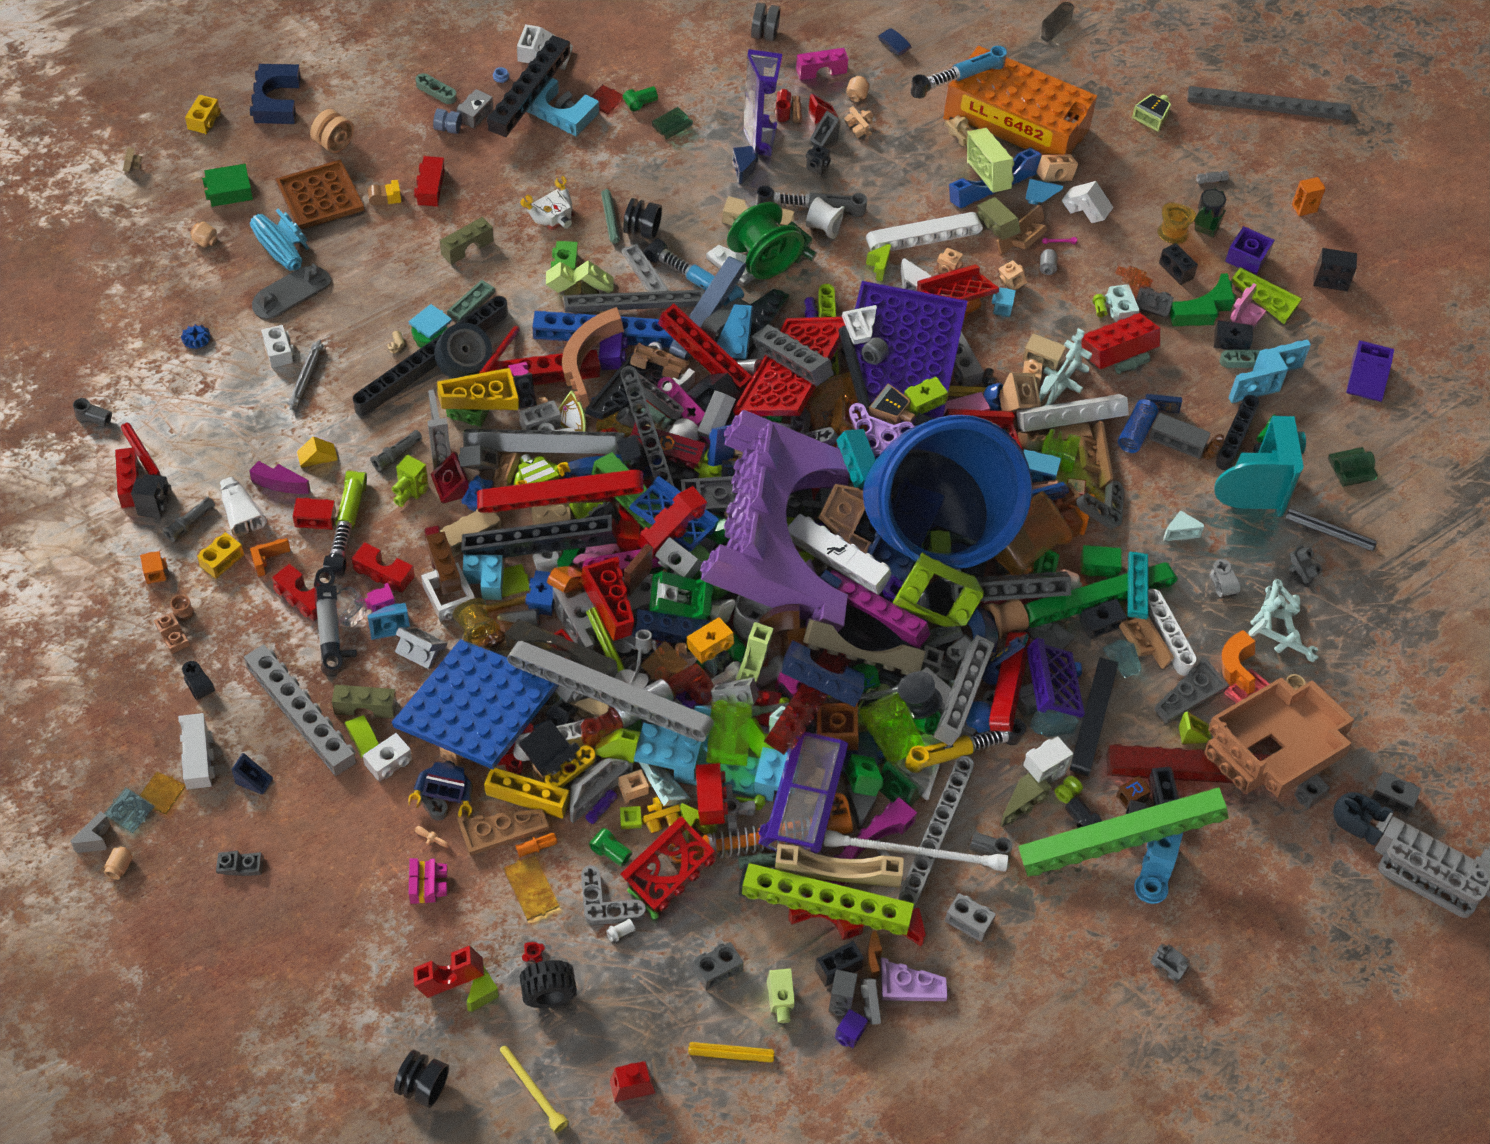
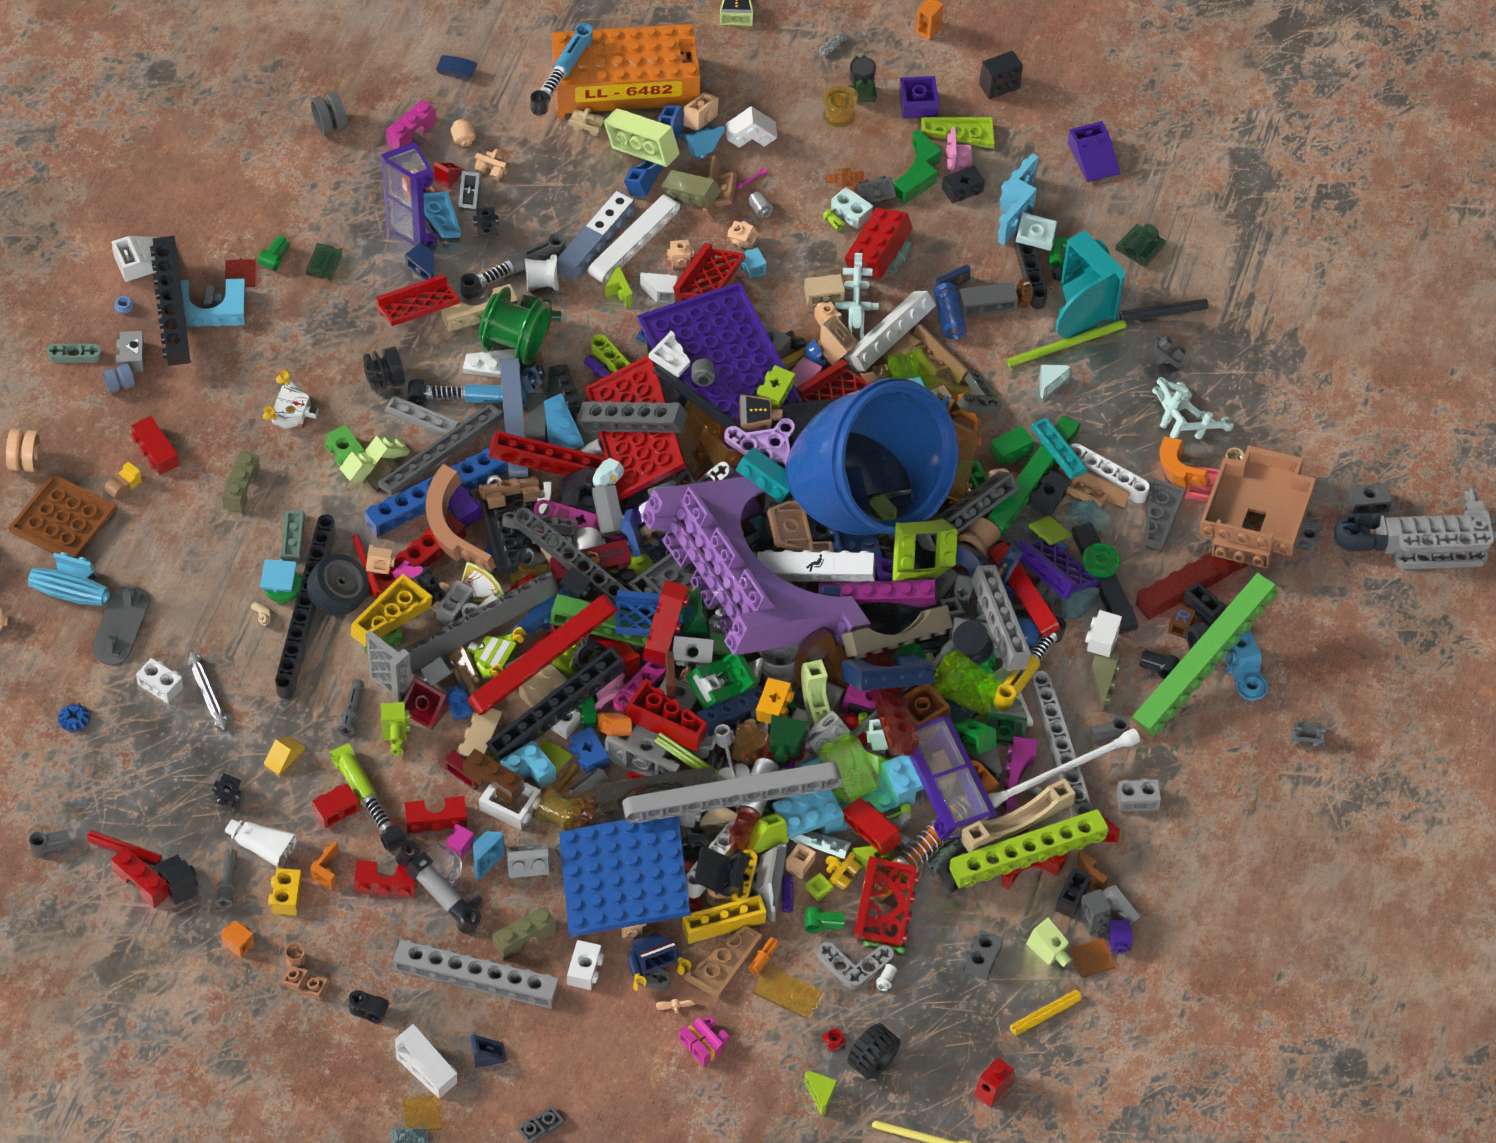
camera: 35 degrees left, 0 degrees up
magenta slope [249,461,311,494] -> none
lime slope [344,715,379,758] -> none
red arch [413,945,484,998] -> none
sand green axle [601,189,620,244] -> none
lavender wing [881,957,947,1001] -> none
lime wheel [1054,775,1083,804] -> none
black brick [1159,243,1198,285] -> none
lime slope [1178,711,1212,744] -> none
light grey piece [1210,559,1240,597] -> none
sand green beam [1219,350,1262,368] -> none
none -> black brick [211,773,242,806]
none -> light nougat brick [366,544,395,574]
none -> red fence [375,274,461,326]
none -> dark azure wing [424,192,461,238]
none -> dark blue slope [520,361,545,394]
none -> sand blue brick [557,190,635,282]
none -> light aqua rock [593,458,624,487]
none -> dark green slope [682,587,711,639]
none -> dark green torso [769,715,809,763]
none -> lime piece [1007,319,1126,367]
none -> light aqua tile [1015,212,1058,251]
none -> lime piece [1028,516,1072,545]
none -> clear orange piece [1070,938,1116,978]
none -> green tile [1082,543,1121,578]

